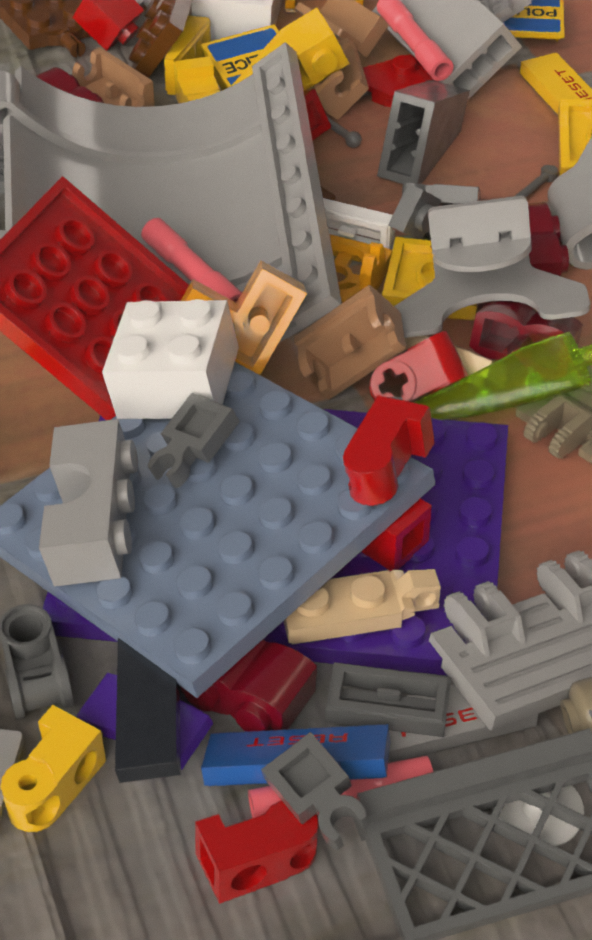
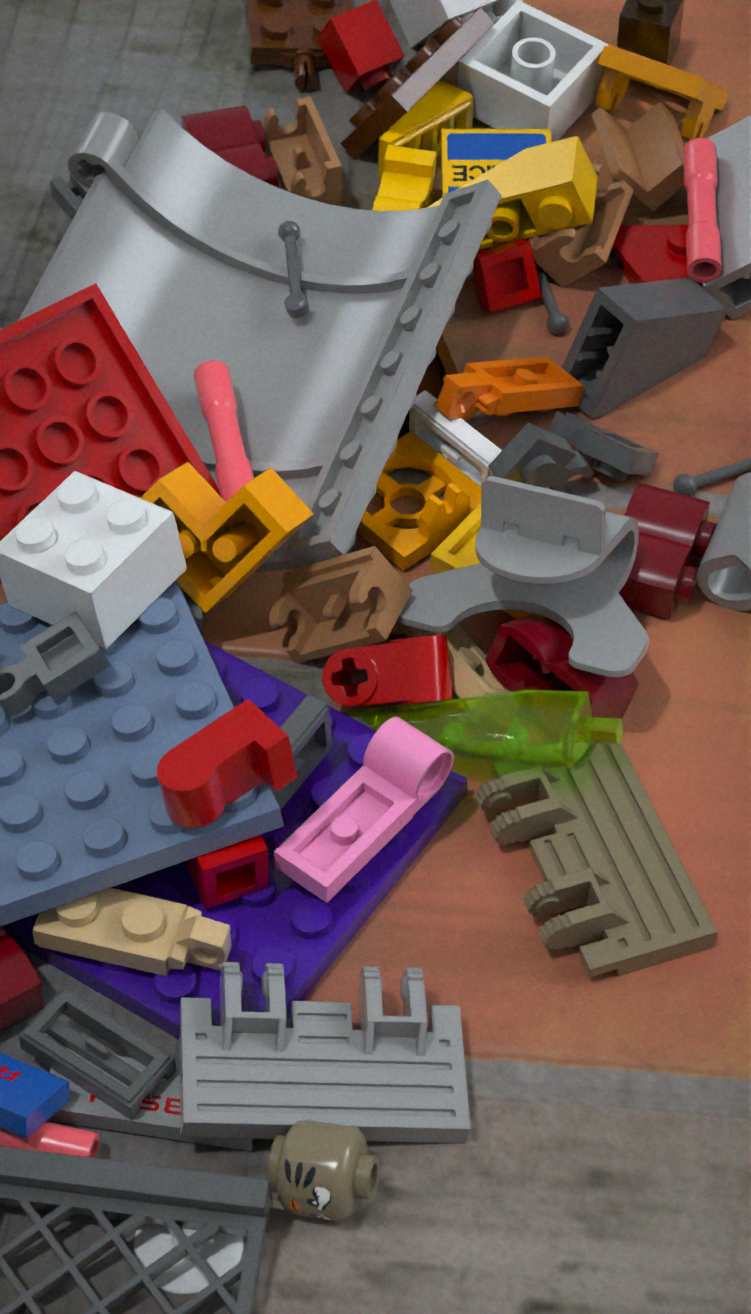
camera: 25 degrees right, 5 degrees up
none -> bright pink plate [274,716,454,903]
none -> dark grey hinge [278,221,309,318]
none -> orange hinge [434,356,586,420]

